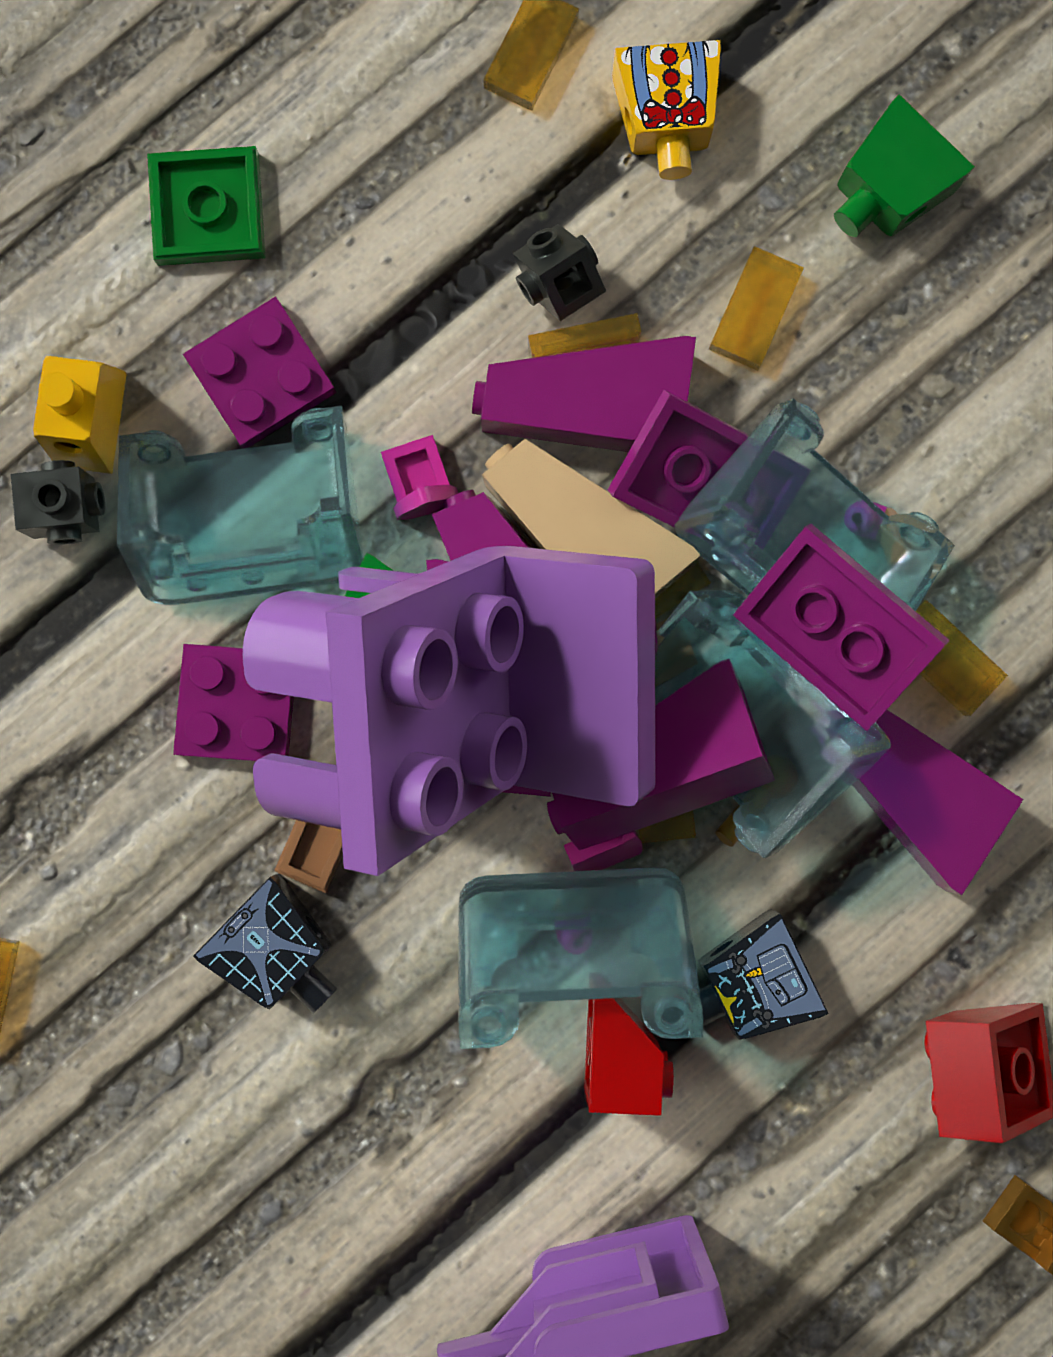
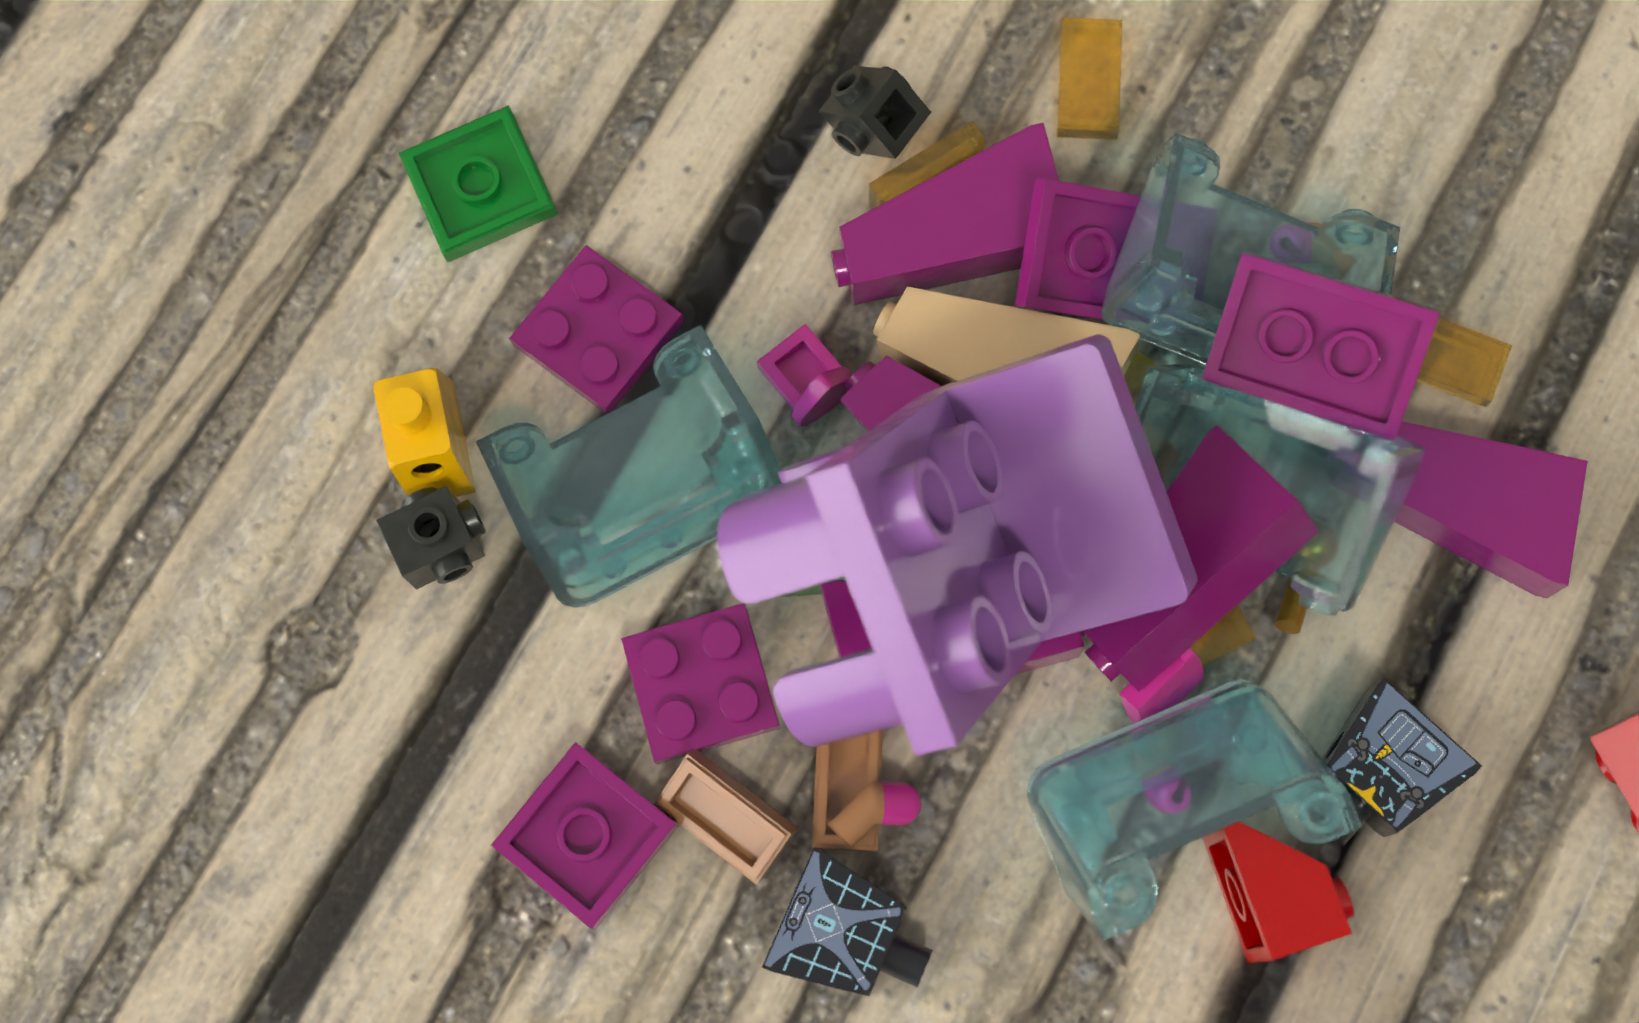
camera: 10 degrees left, 10 degrees down
none -> magenta plate [491,742,679,930]
none -> tile [654,749,798,885]
none -> arm [828,781,922,848]

